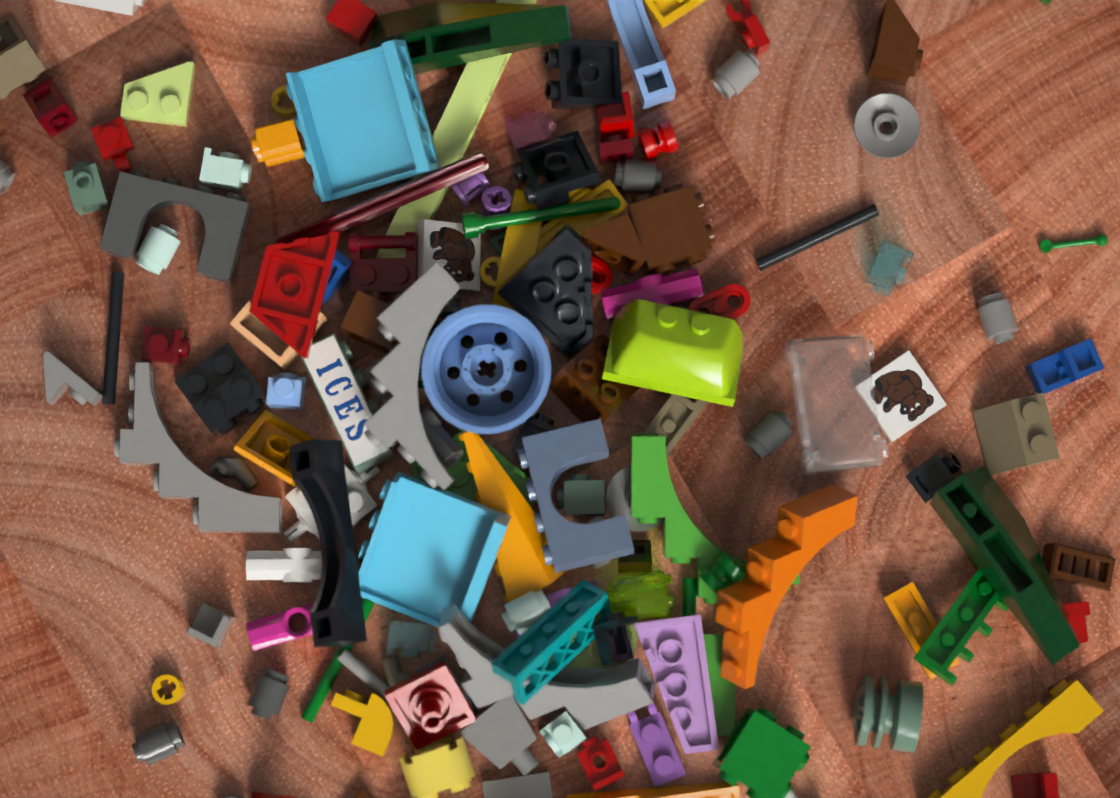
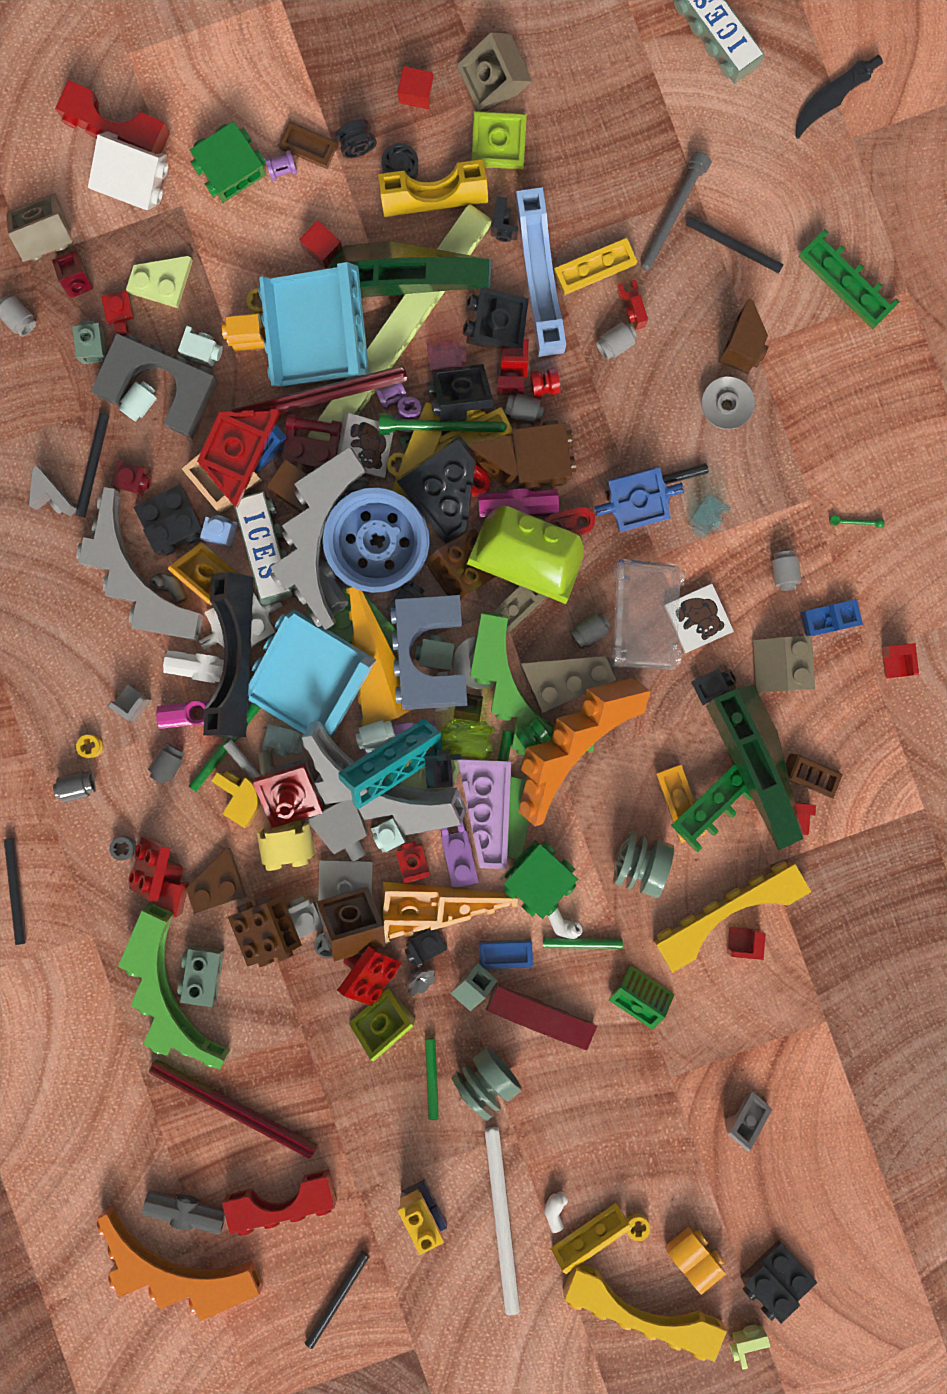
camera: 10 degrees right, 5 degrees up
none -> dark tan wedge [520,656,616,713]
none -> plate [594,466,684,532]

